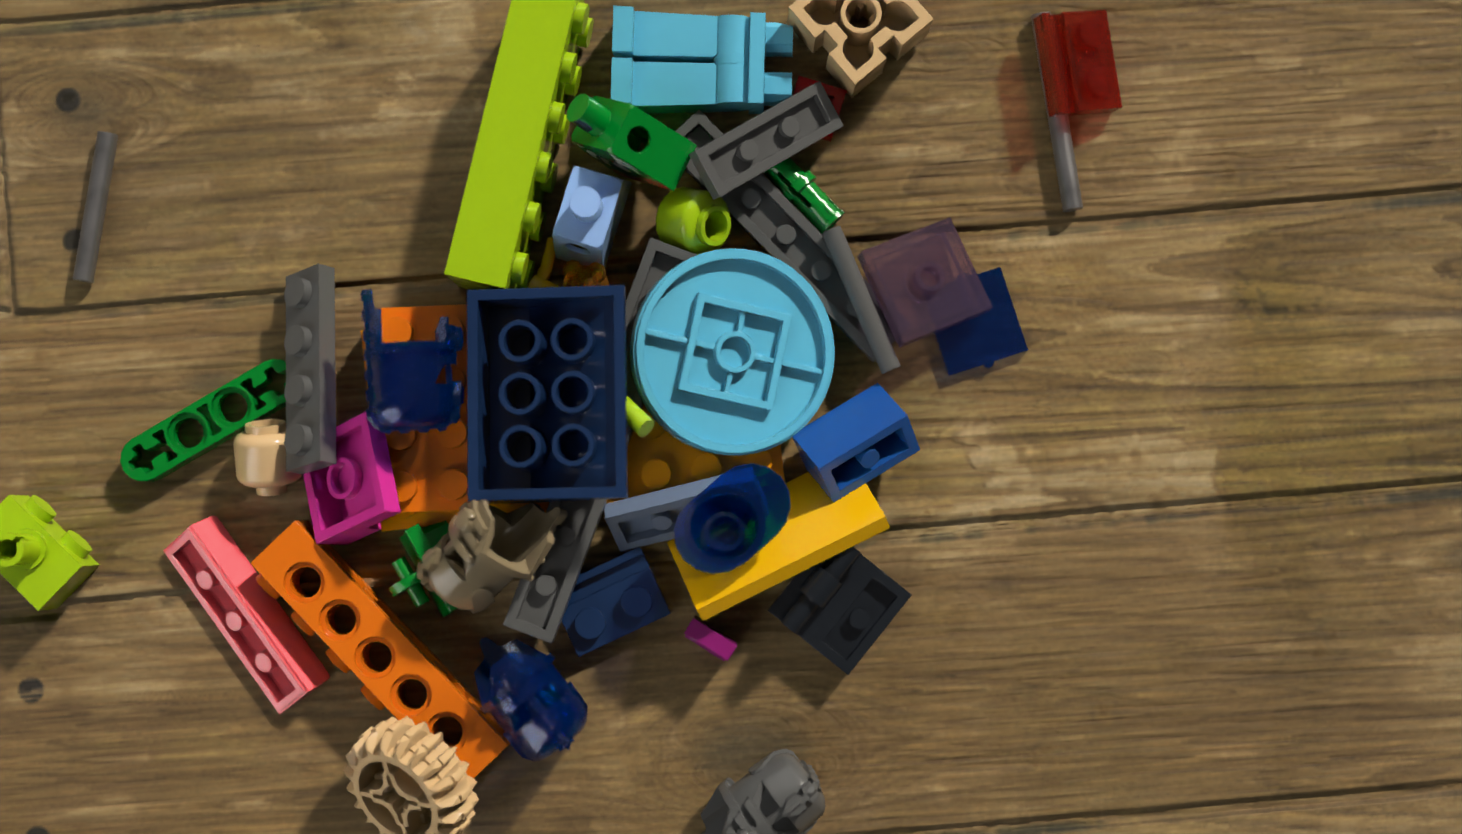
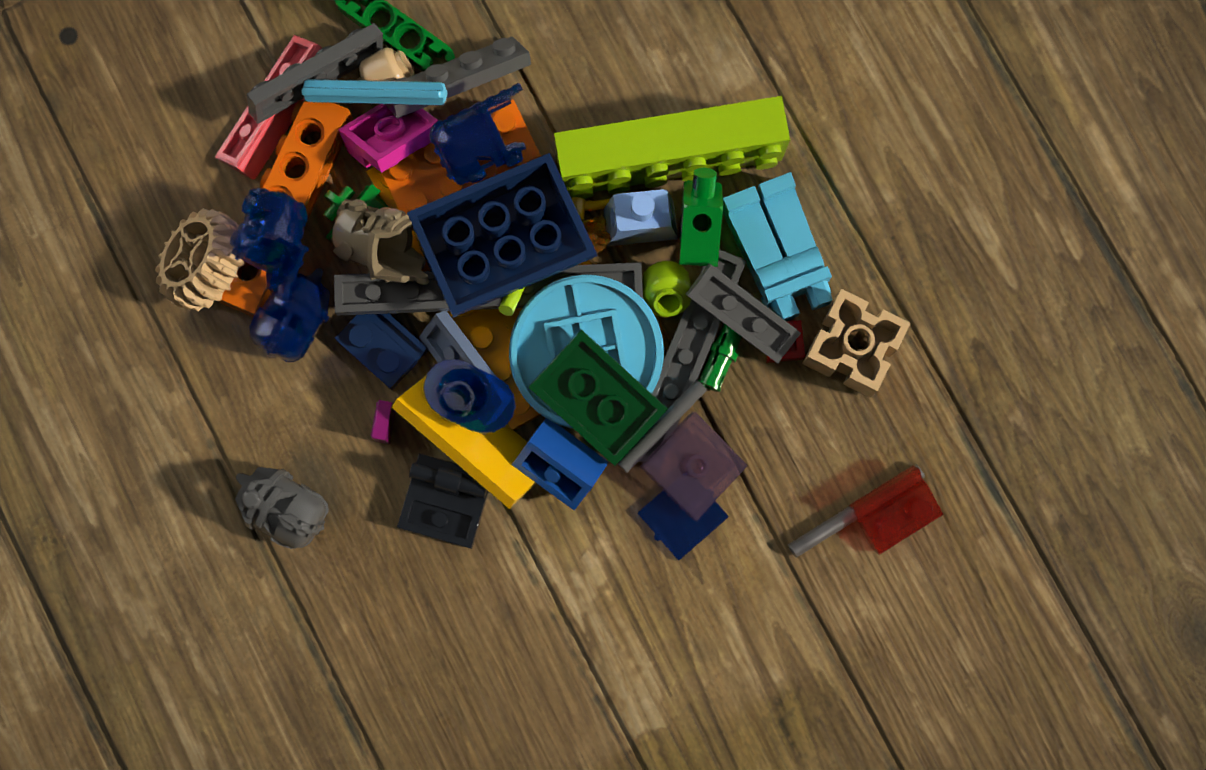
camera: 60 degrees right, 5 degrees down
none -> clear blue helmet [230,188,309,302]
none -> dark grey plate [247,23,383,124]
none -> medium azure axle [302,79,447,106]
none -> dark green plate [528,329,668,466]

